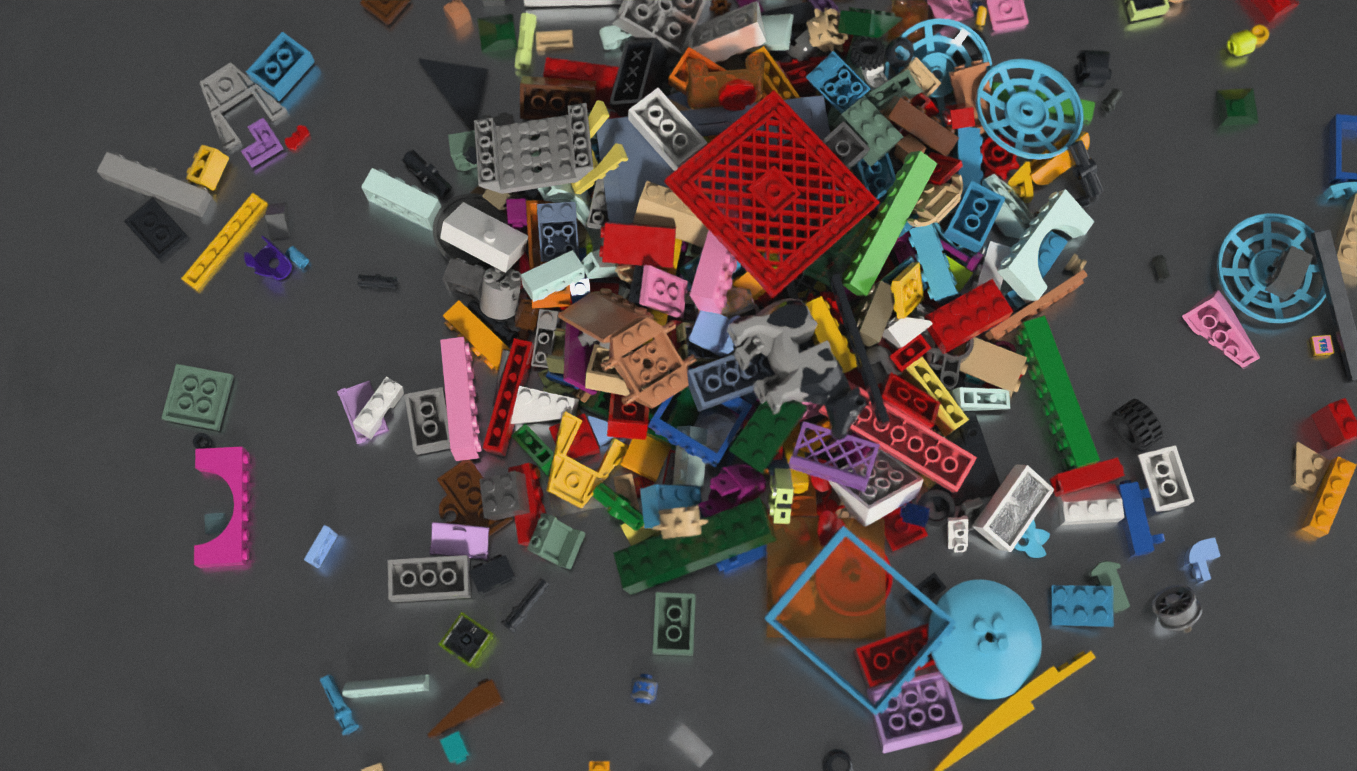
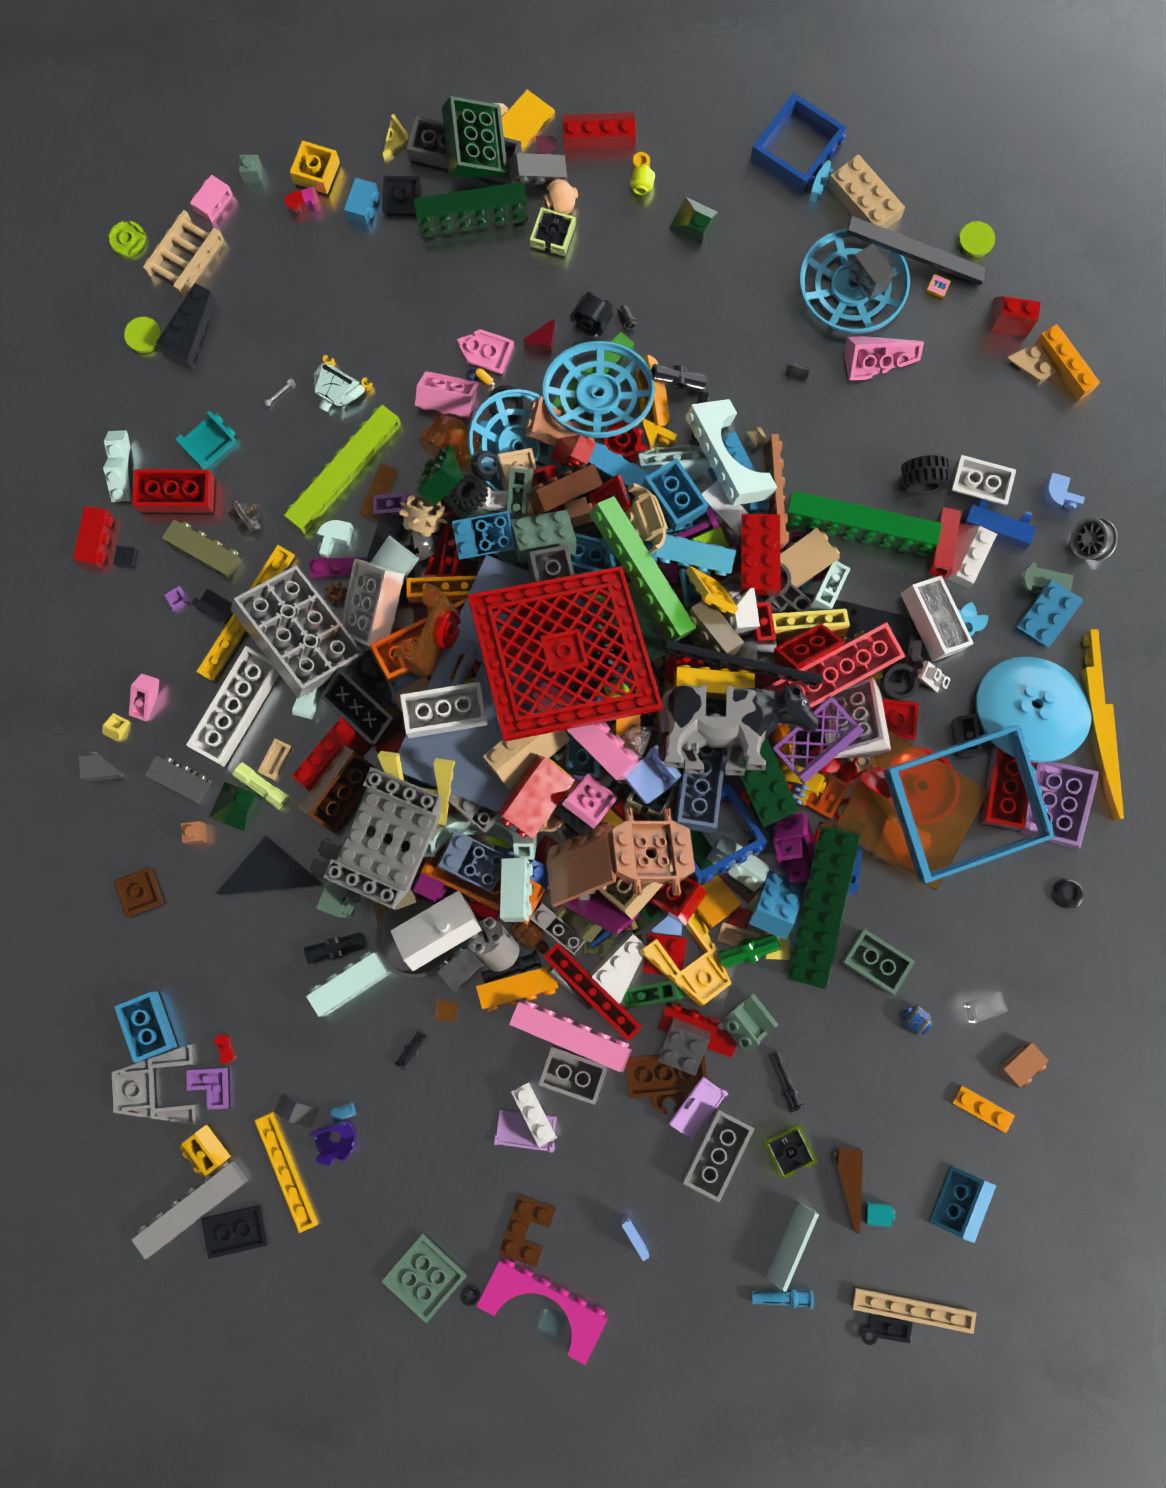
camera: 60 degrees left, 5 degrees up
black brick [469,554,517,595] -> none
tan brick [653,506,708,539] -> none
yellowish green piece [768,468,793,524] -> none
clear blue brick [900,502,931,527] -> none
none -> clear orange tile [436,1000,459,1022]
none -> reddish brown plate [499,1194,556,1267]
none -> dark red slope [523,319,556,353]

